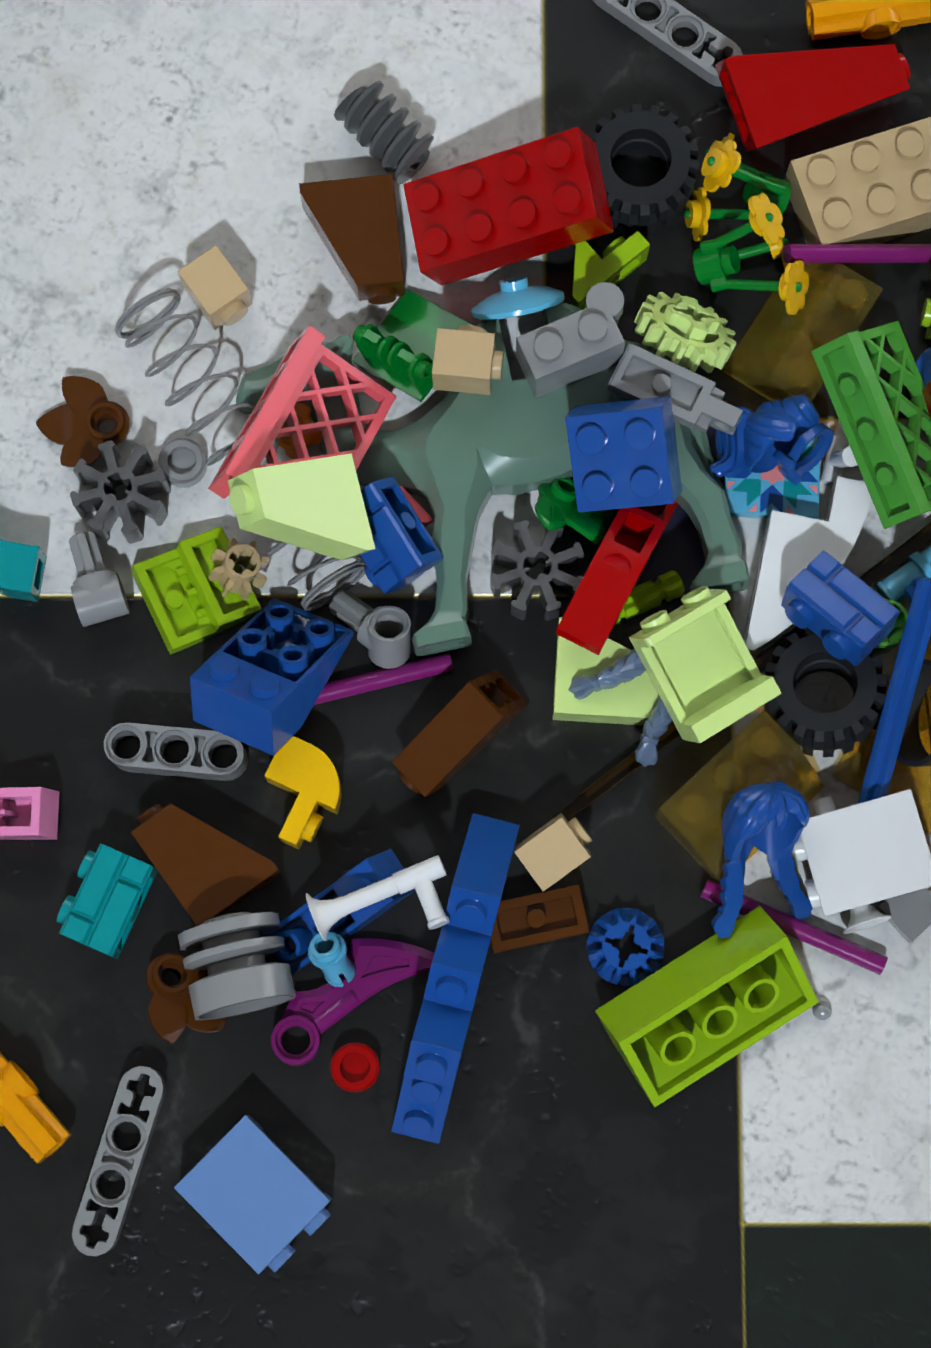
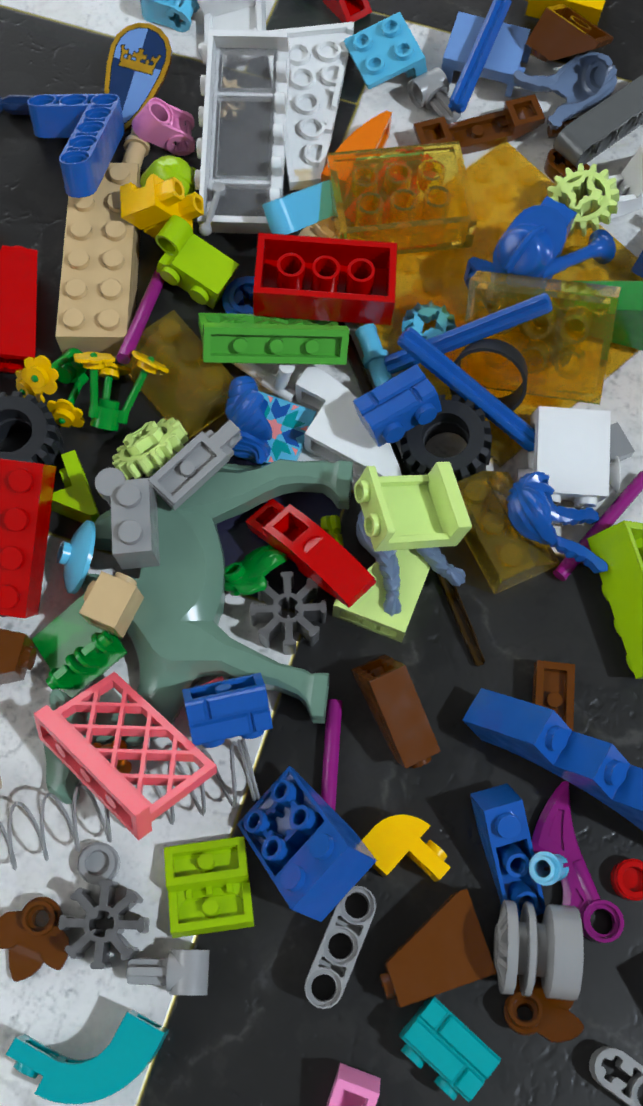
camera: 75 degrees left, 10 degrees down
tan gear [208,537,269,600] -> none
yellowish green slope [228,453,375,560] -> none
white piece [306,855,450,941] -> none
light grey axle [329,591,411,669] -> none
tan brick [514,813,593,891] -> none
blue brick [565,396,682,513] -> none
blue gear [587,908,664,986] -> none
blue piece [772,423,834,485] -> none

